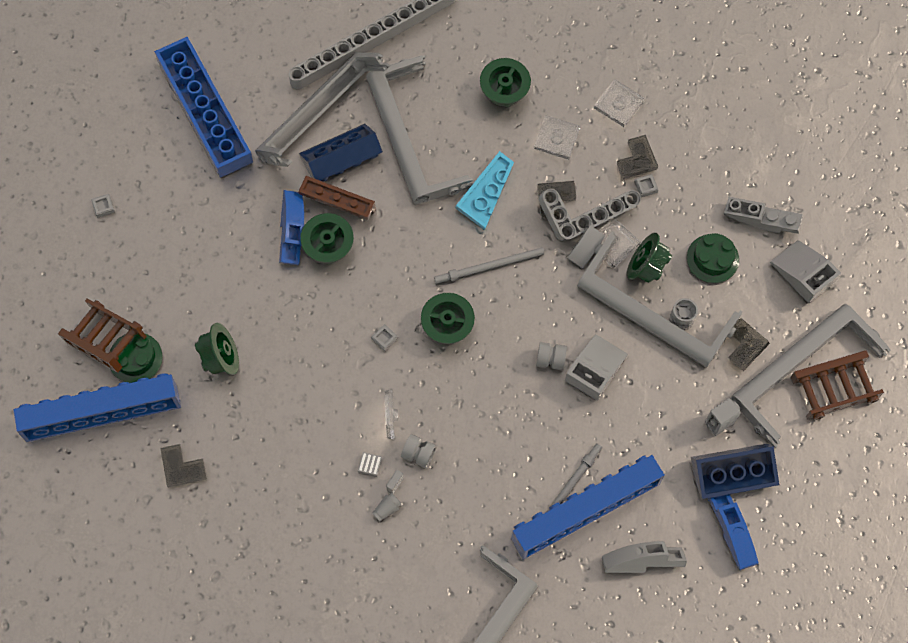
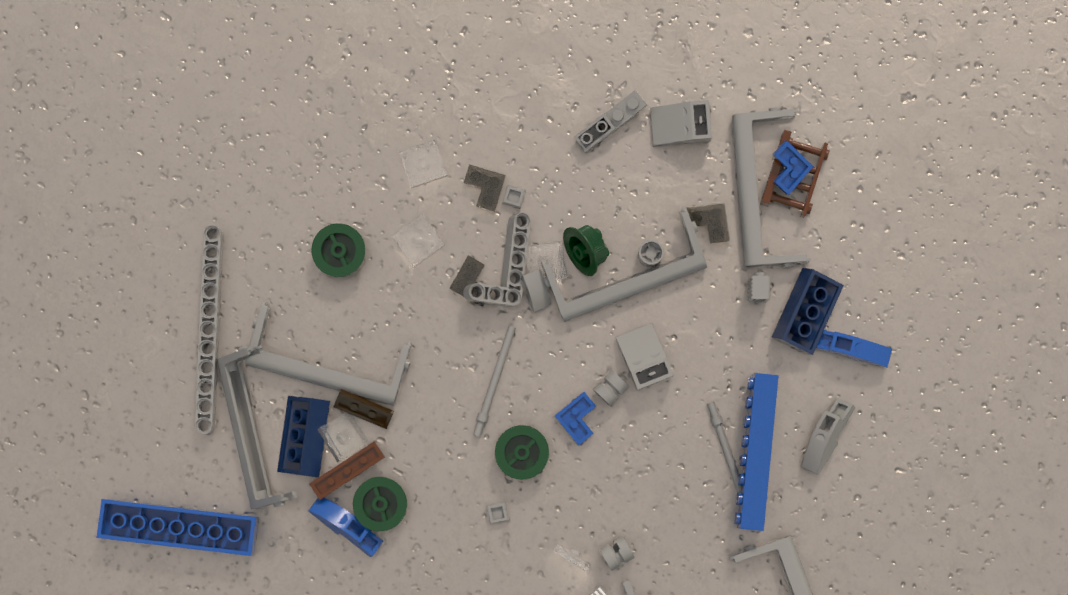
camera: 50 degrees left, 15 degrees up
medium azure wing [455,151,514,230] -> none
dark green piece [687,233,739,283] -> none
none -> clear plate [318,413,369,463]
none -> dark brown tile [333,389,394,429]
none -> blue plate [555,392,596,446]
none -> blue plate [772,141,814,195]

